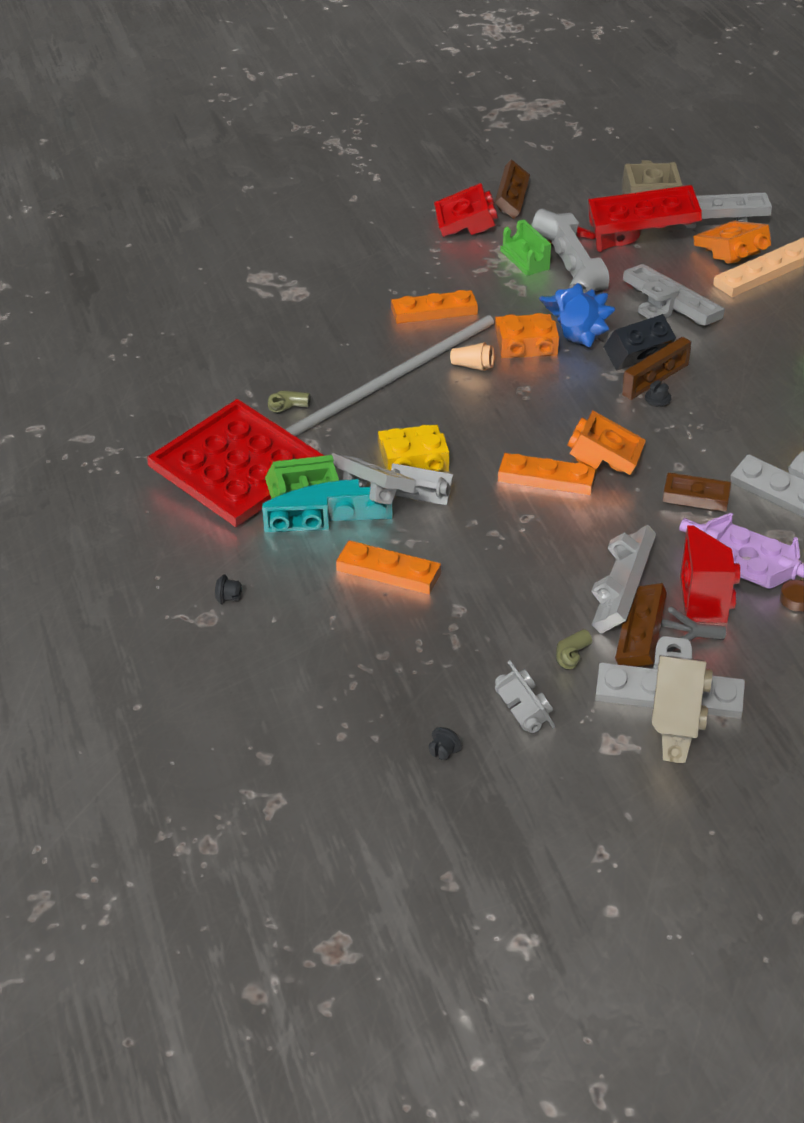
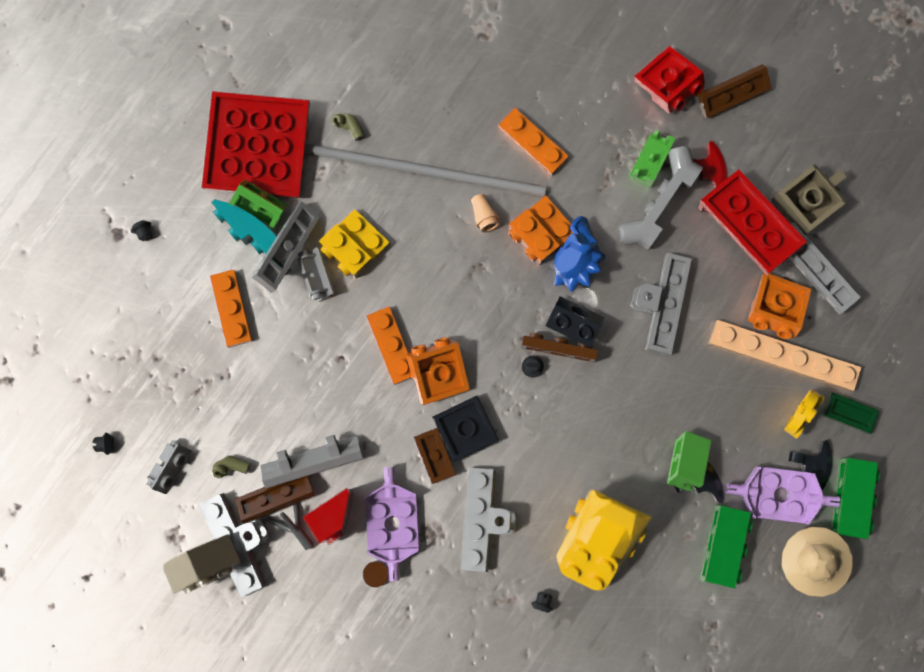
camera: 55 degrees right, 40 degrees up
none -> black plate [432,395,499,462]

